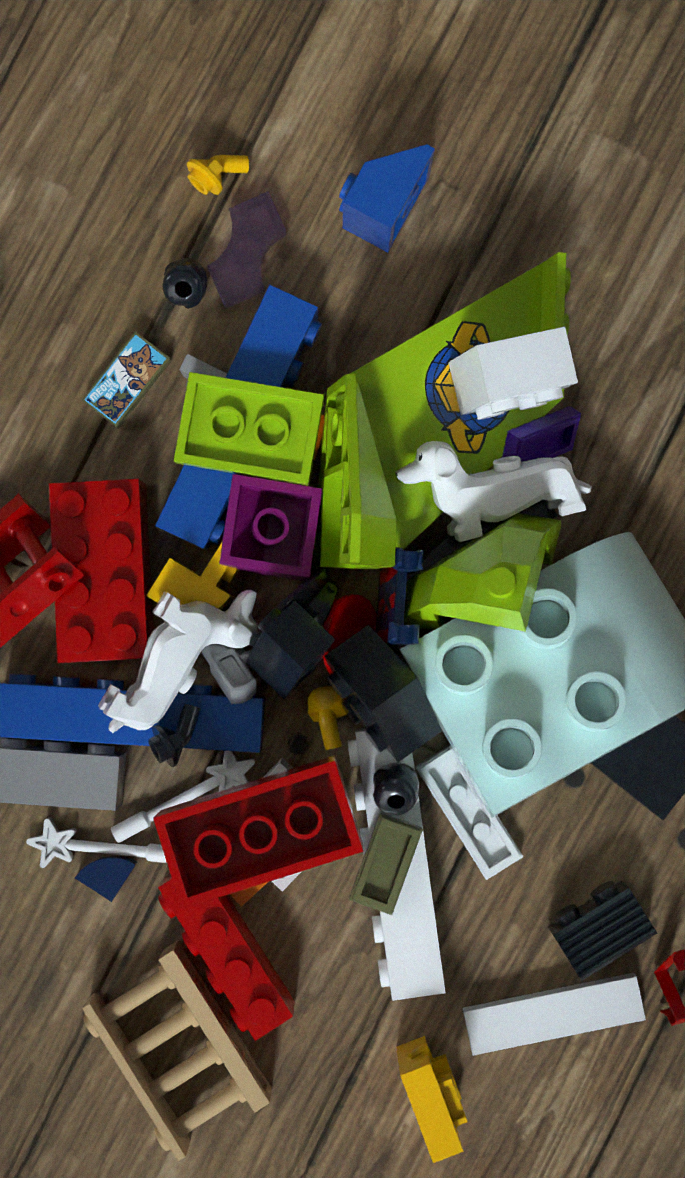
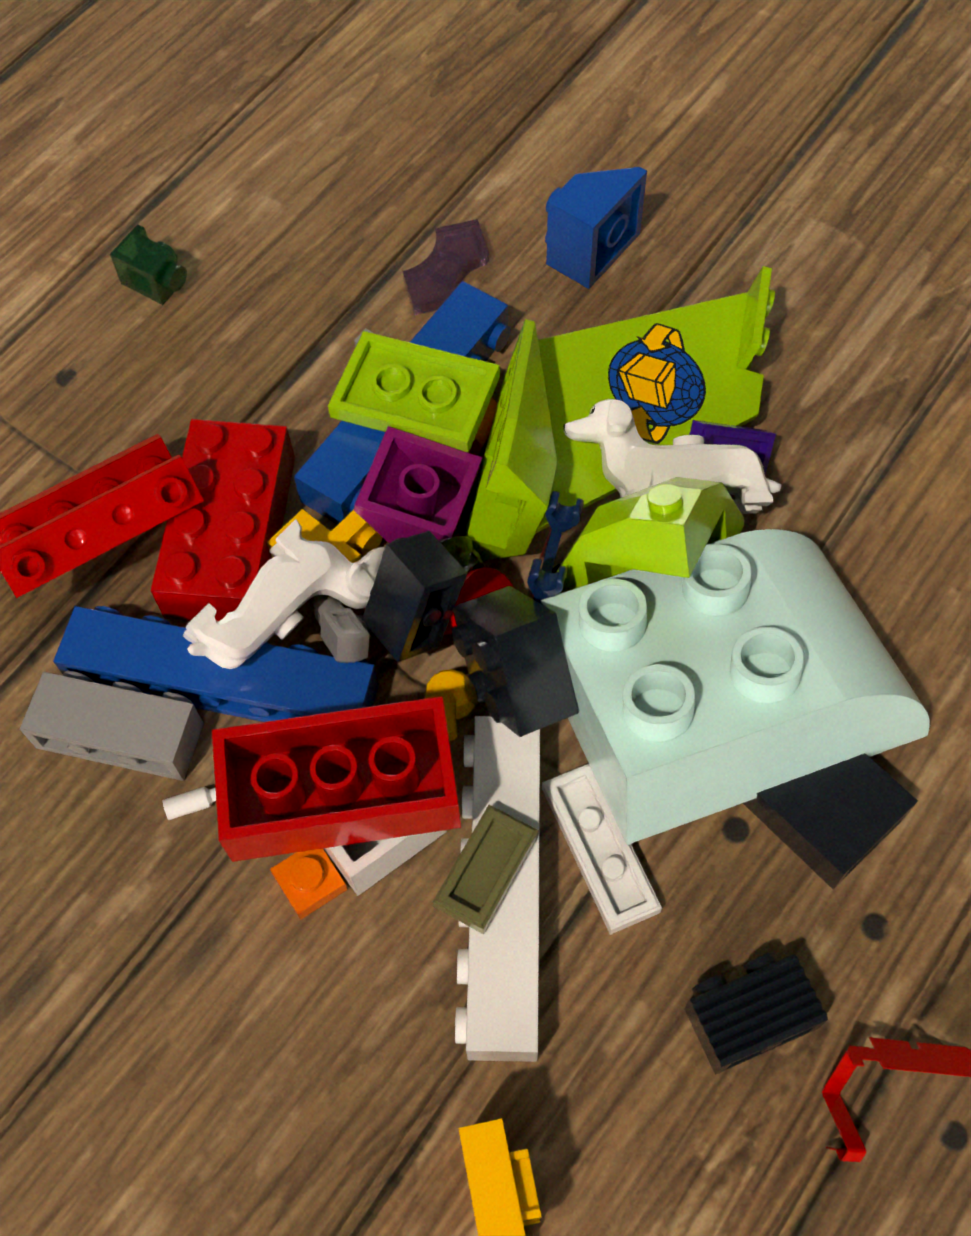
camera: 15 degrees right, 25 degrees down
white piece [26,817,167,868] -> none
dark blue tile [75,856,137,902] -> none
tile [82,331,171,429] -> none
tan fence [82,940,272,1162] -> none
black plate [148,704,201,767] -> none
red brick [158,874,295,1041] -> none
black piece [162,258,208,309] -> none
yellow plate [187,155,249,195] -> none
black piece [373,762,419,815] -> none
white brick [448,327,578,420] -> none
white tile [463,973,646,1056] -> none

